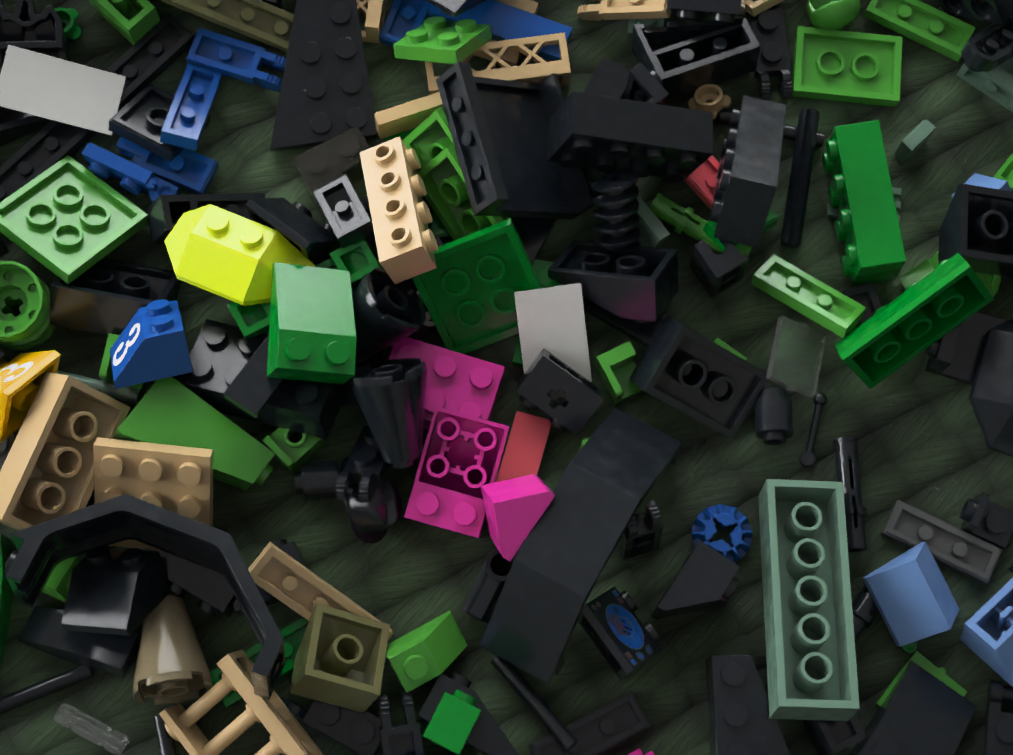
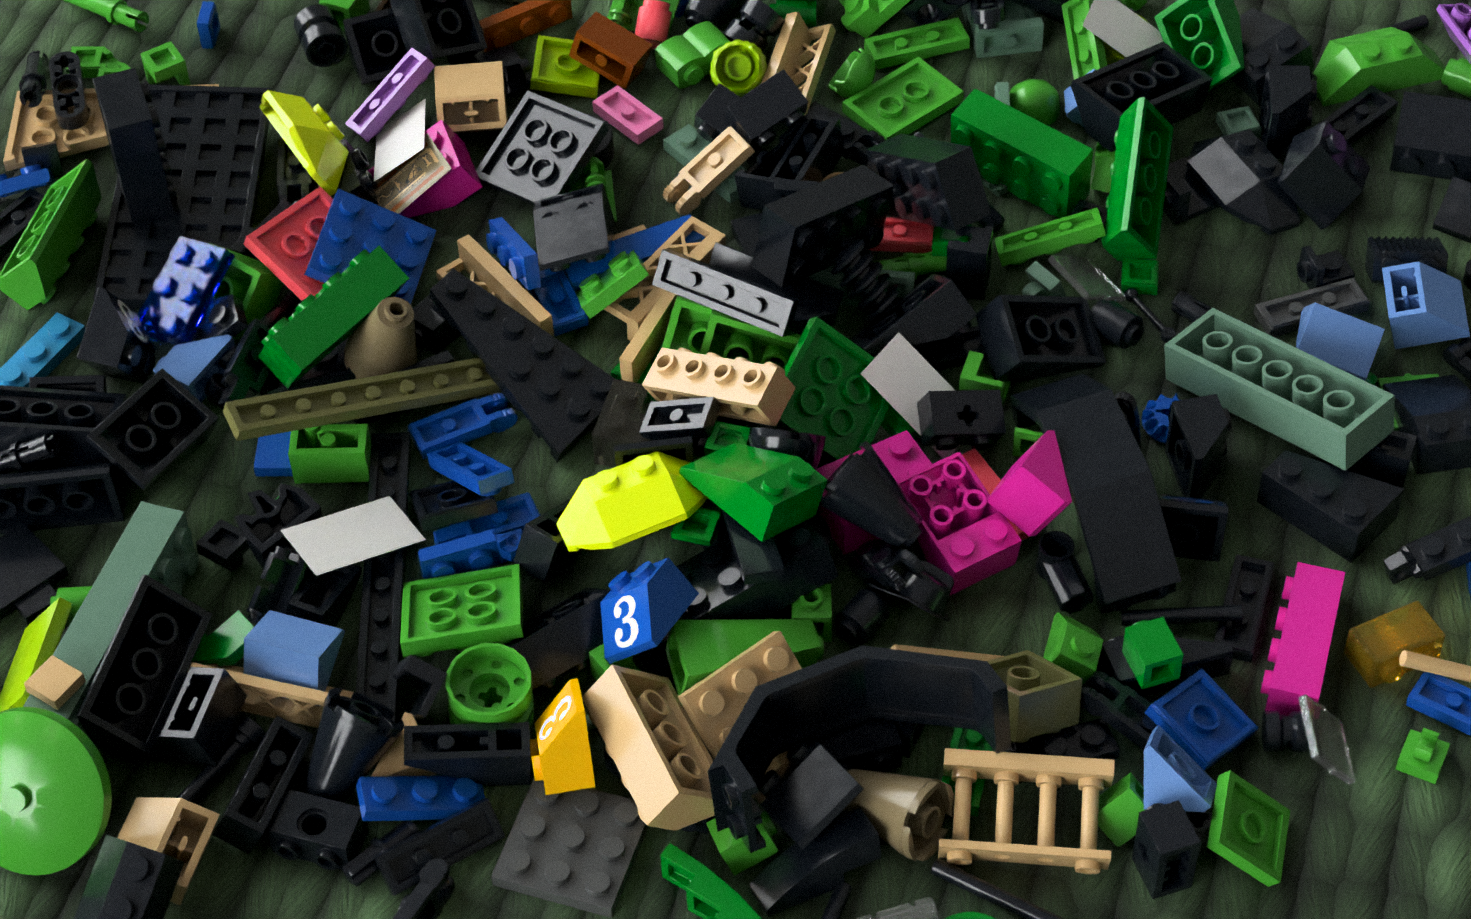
camera: 40 degrees left, 25 degrees down
none -> bright green hair [1009,78,1060,125]
none -> sand green tile [1021,261,1066,296]
none -> green tile [1121,258,1159,295]

